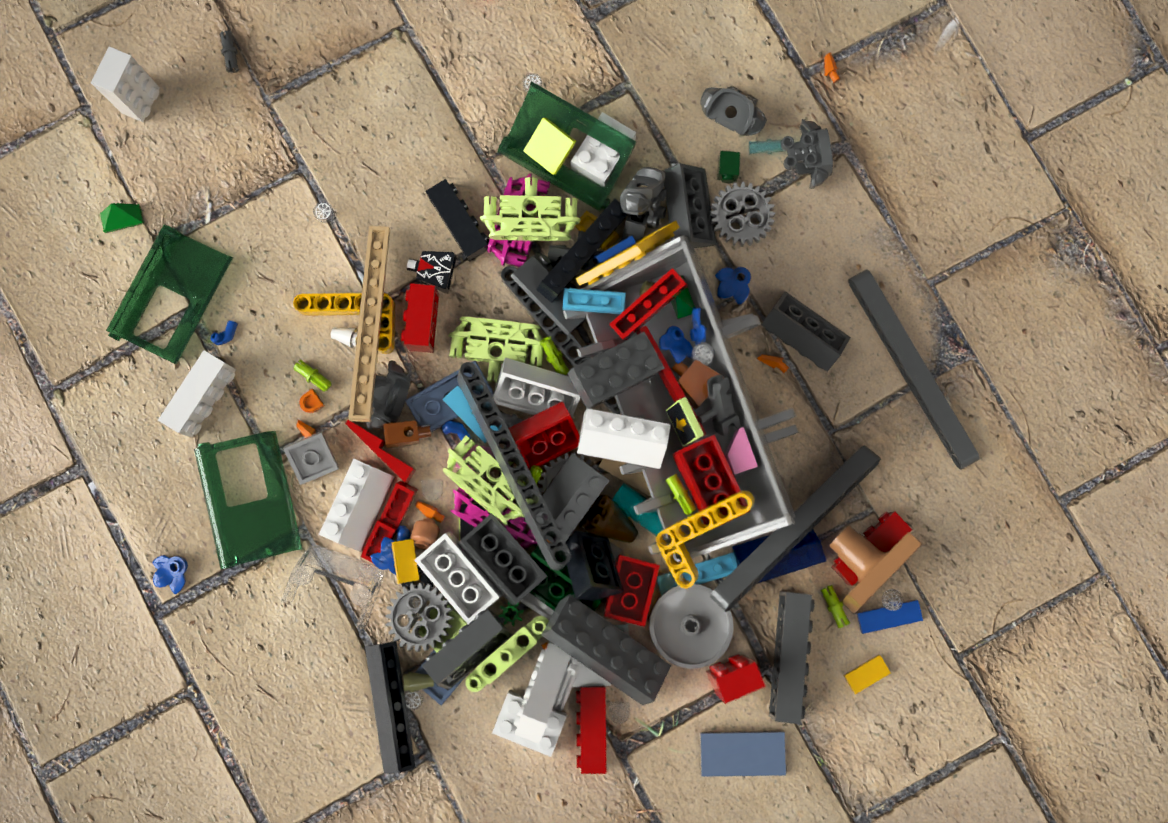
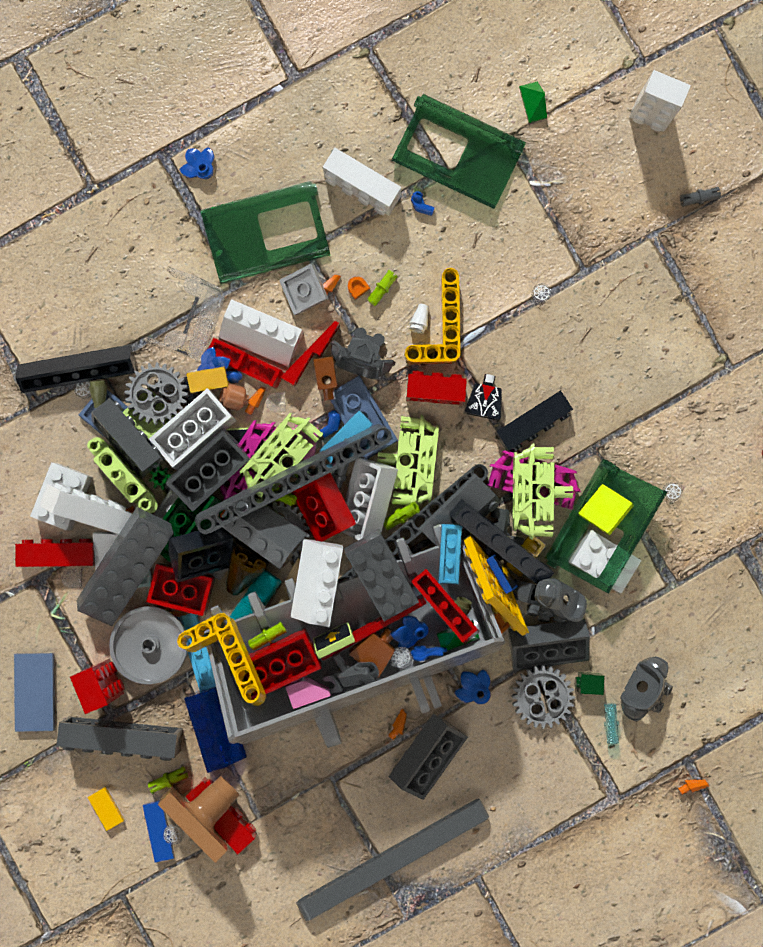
camera: 90 degrees right, 5 degrees up
tan plate [348,226,390,422] -> none
white axle [553,663,579,711] -> none
dark grey beam [710,445,881,612] -> none
dark grey piece [780,119,833,189] -> none

